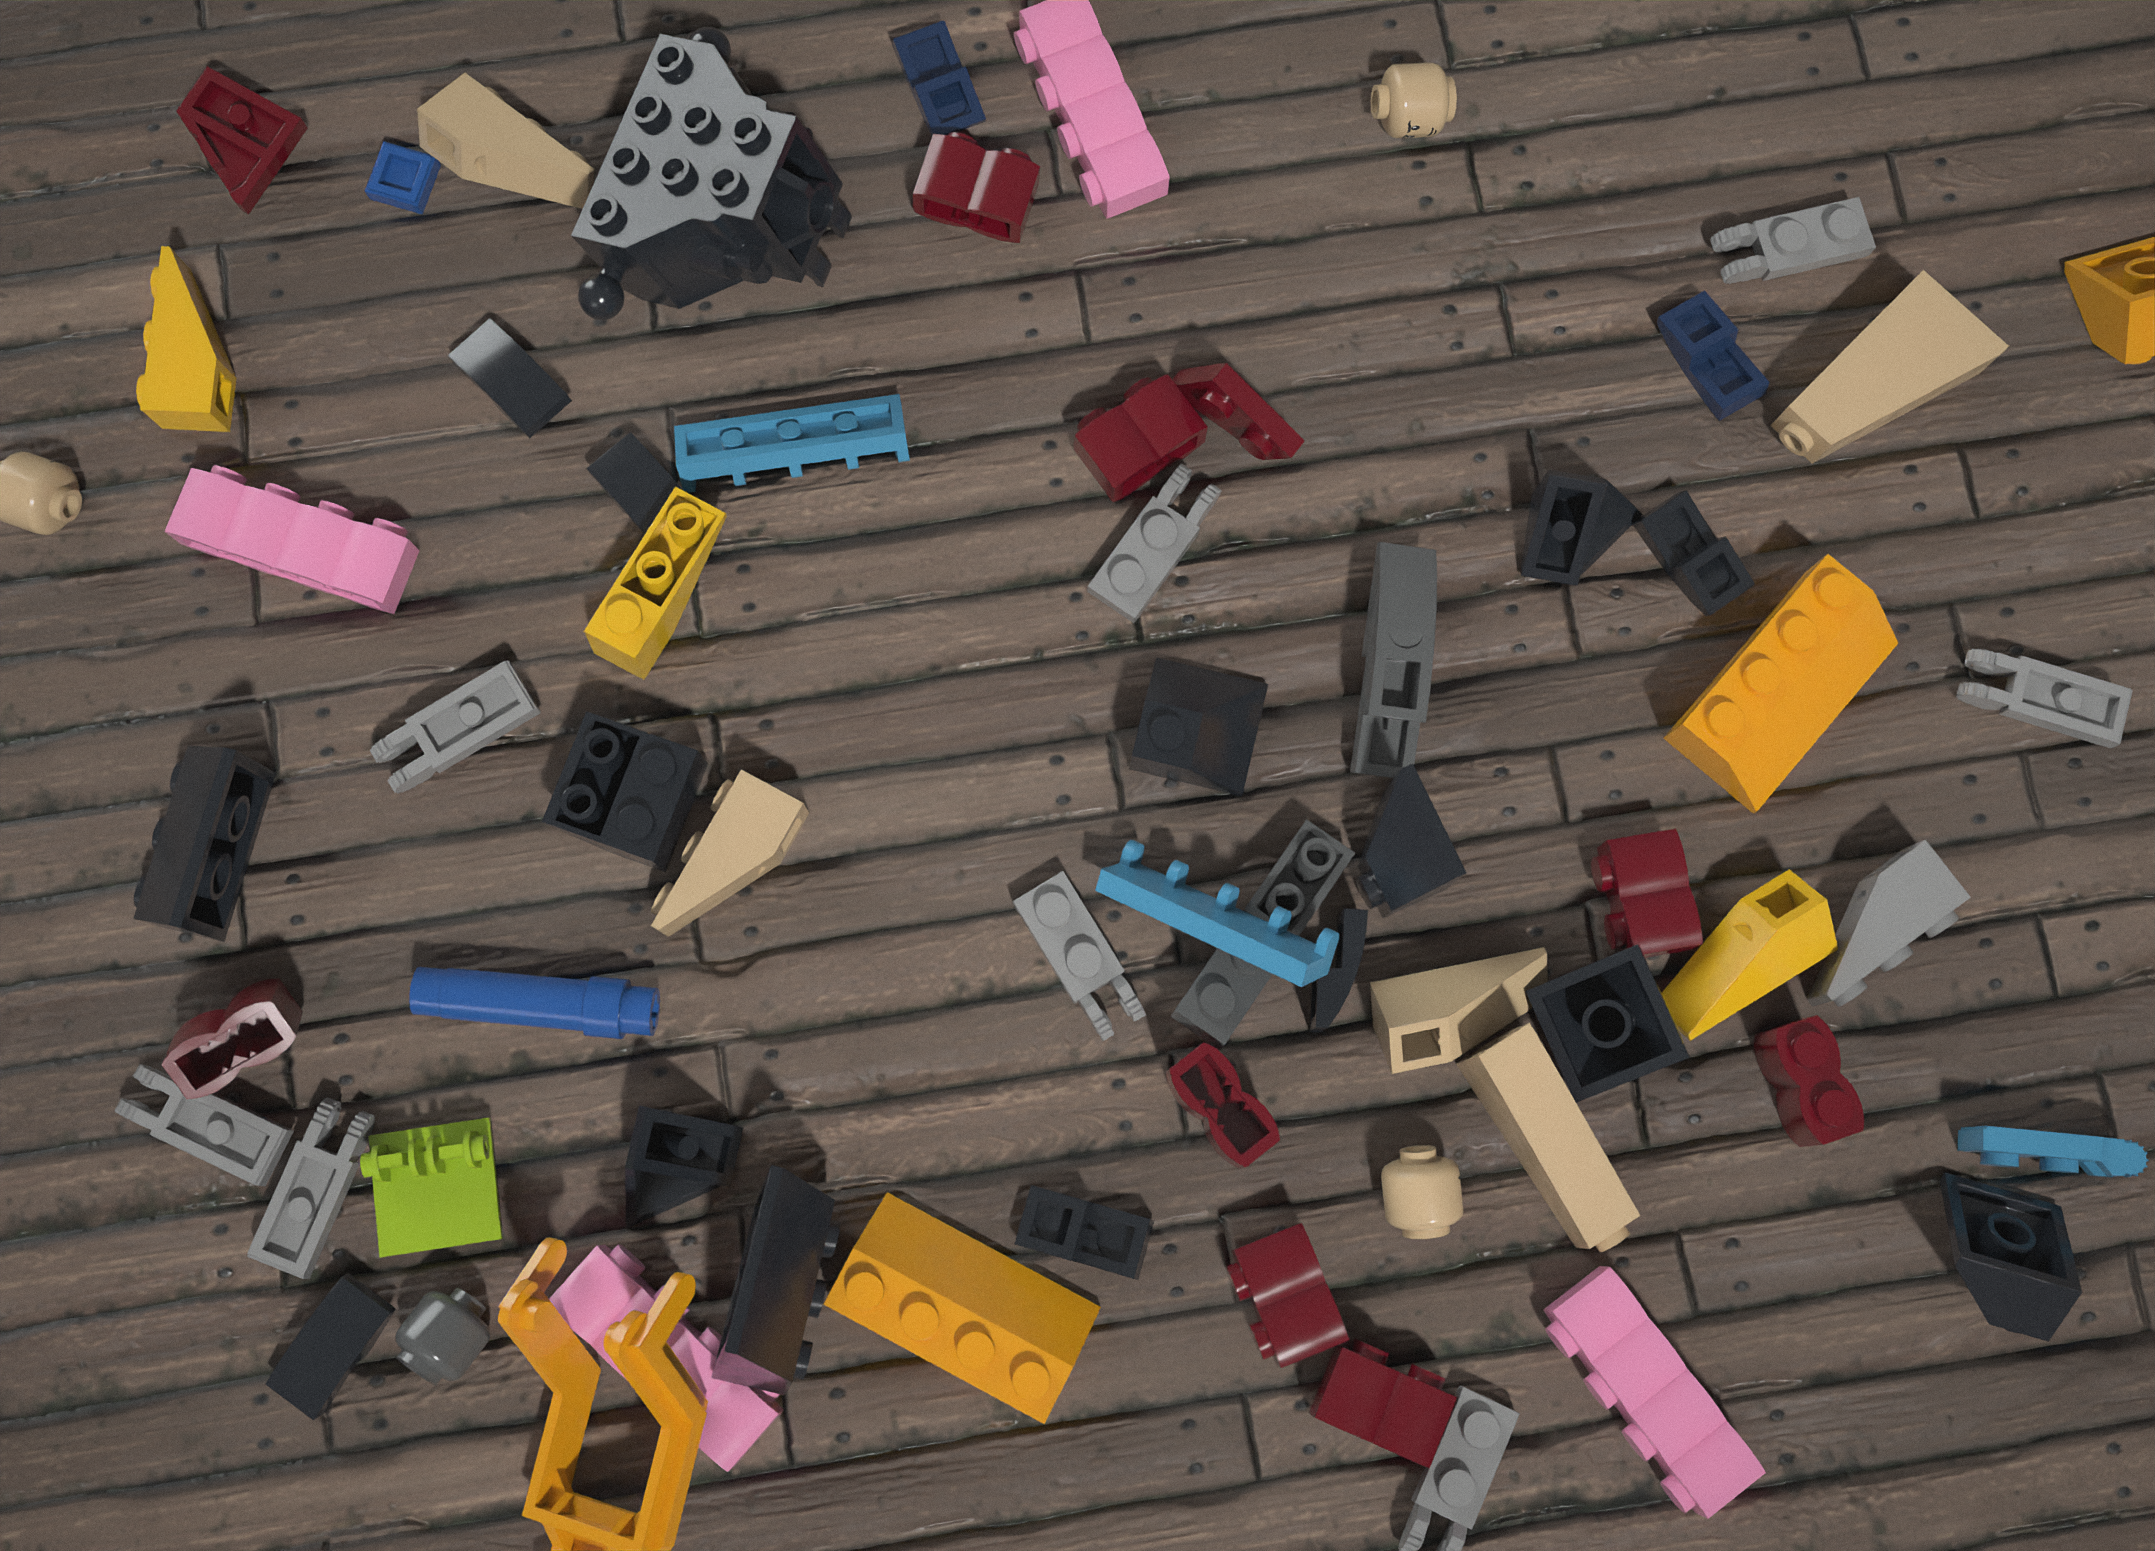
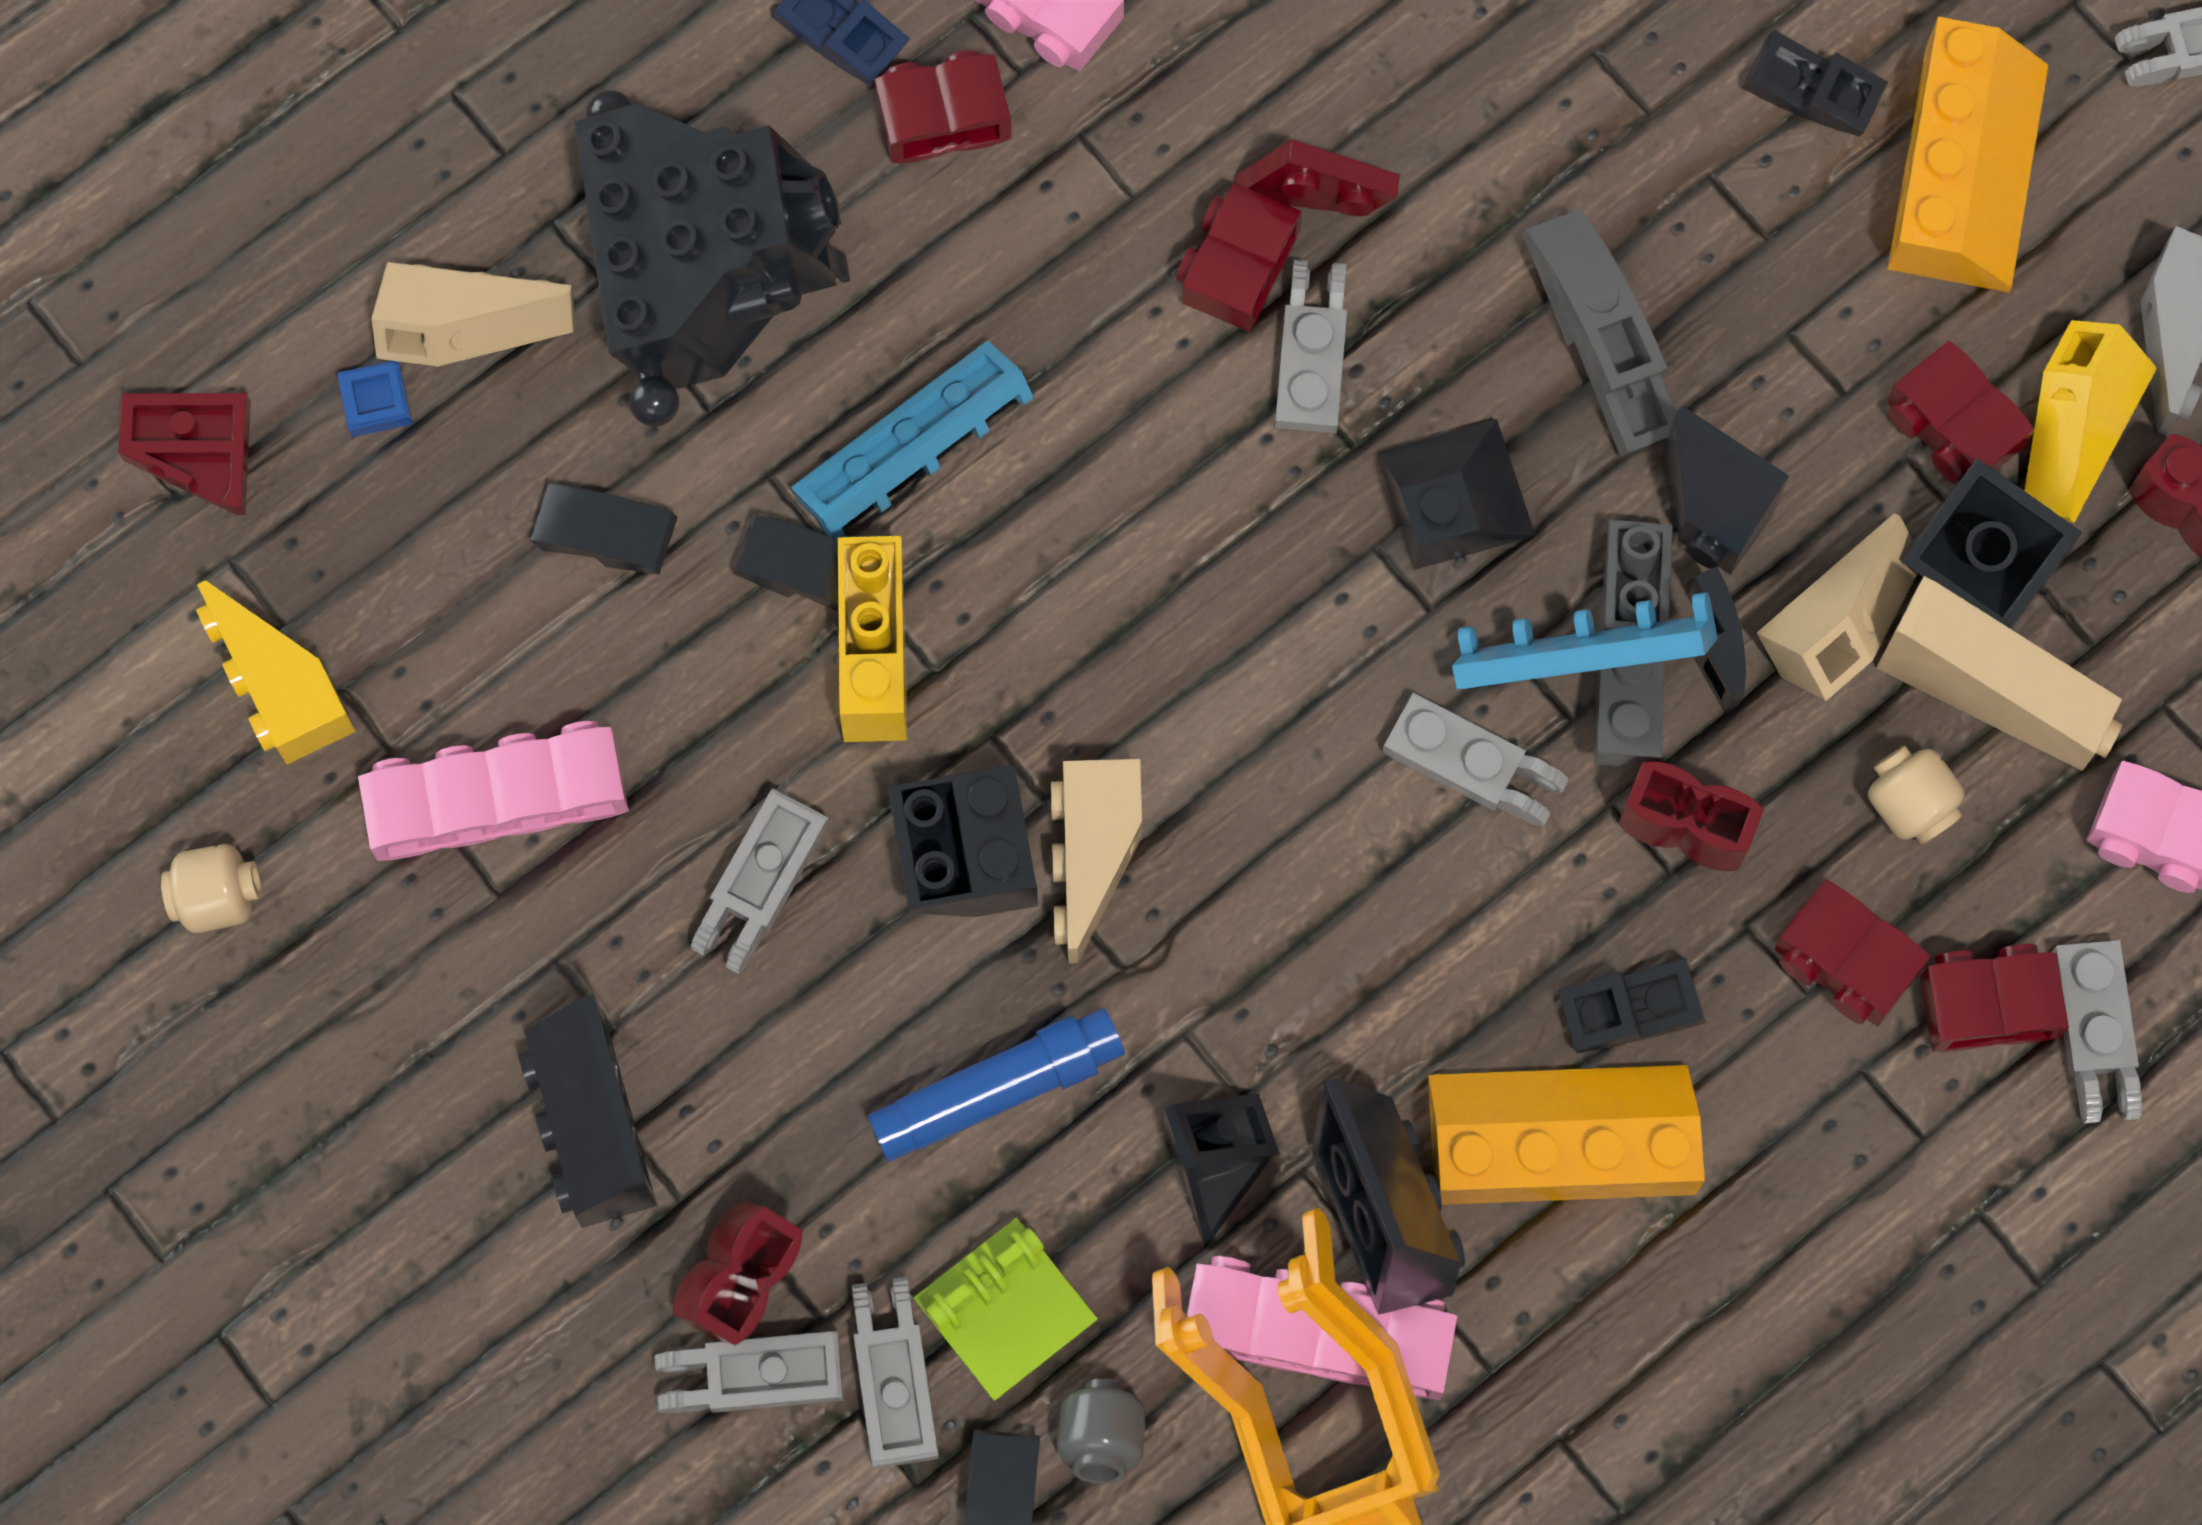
camera: 25 degrees left, 5 degrees down
black slope [1520,469,1643,586] -> none

